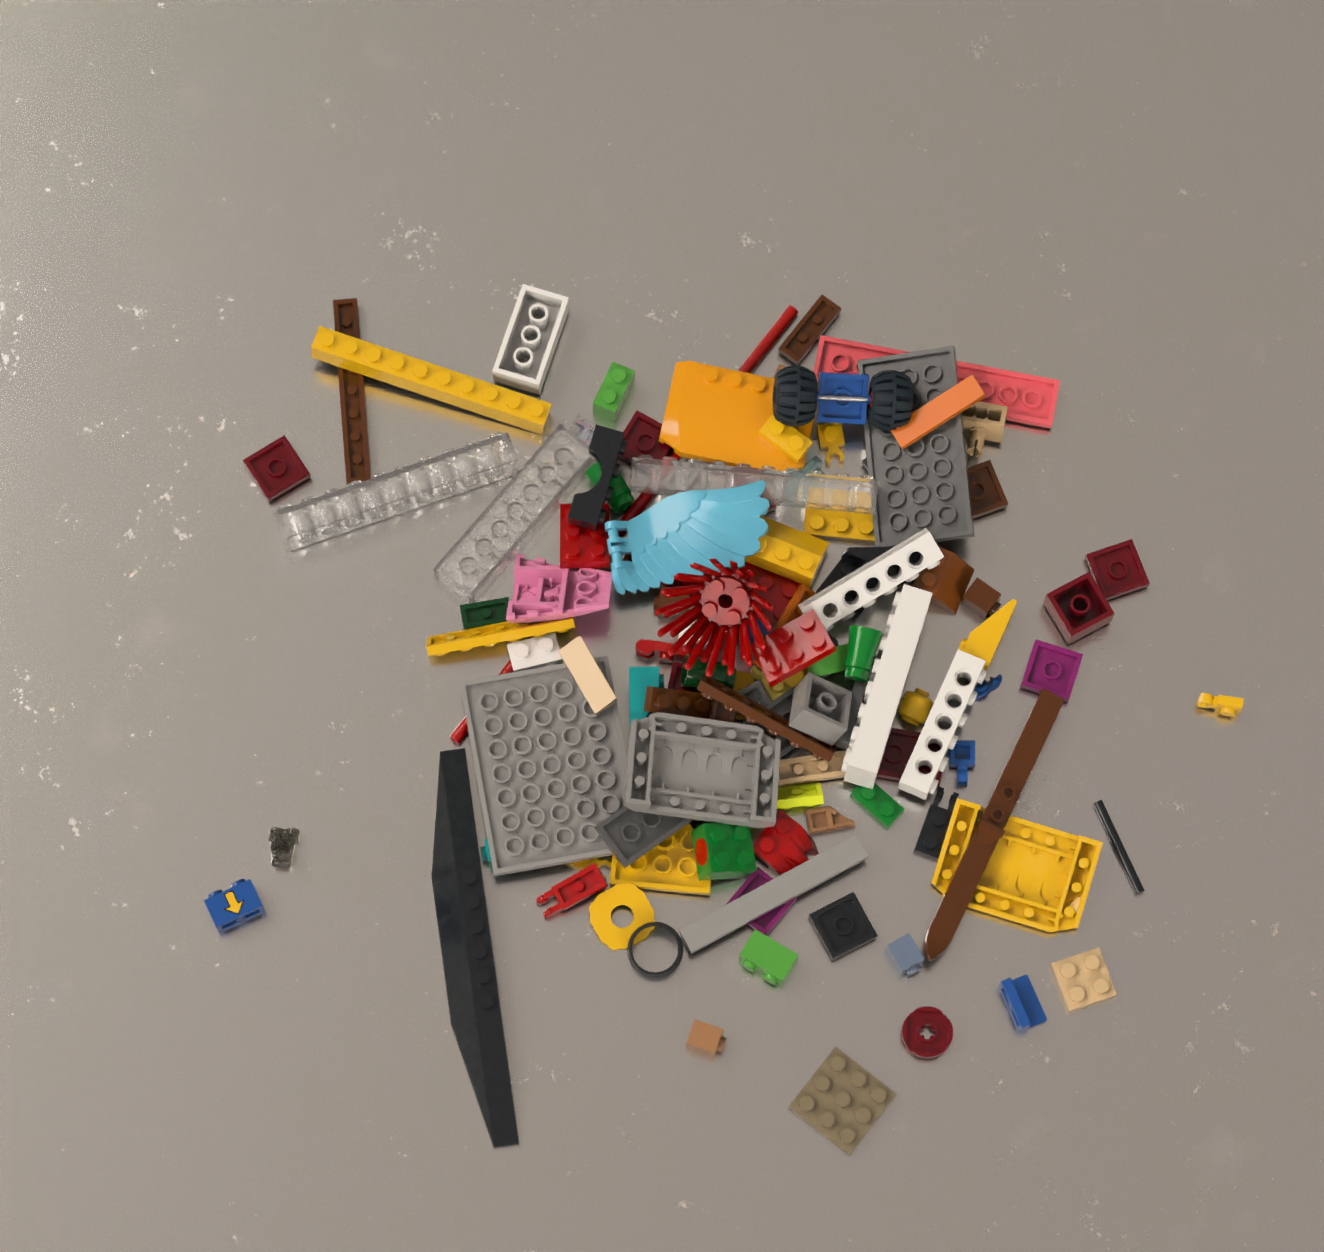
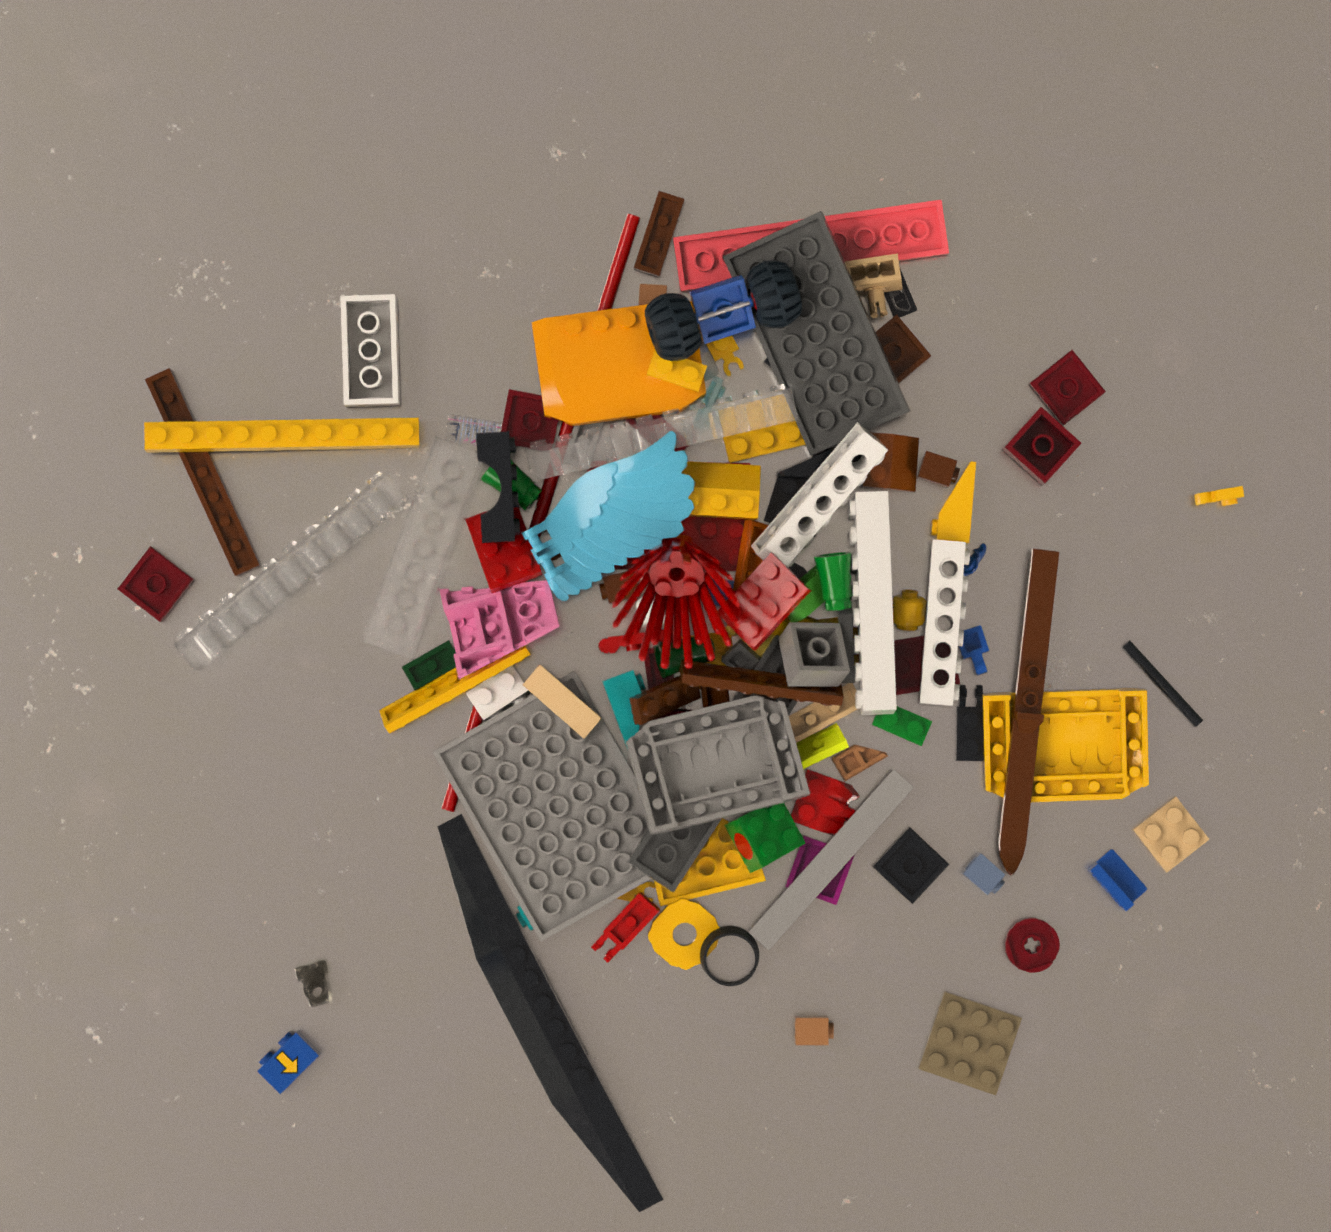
camera: 20 degrees left, 15 degrees up
bright green brick [593,361,635,422] -> none
bright green brick [739,929,799,985] -> none
orange tile [891,375,986,449] -> none
magenta plate [1020,639,1083,702] -> none
none -> black sticker [884,269,917,317]

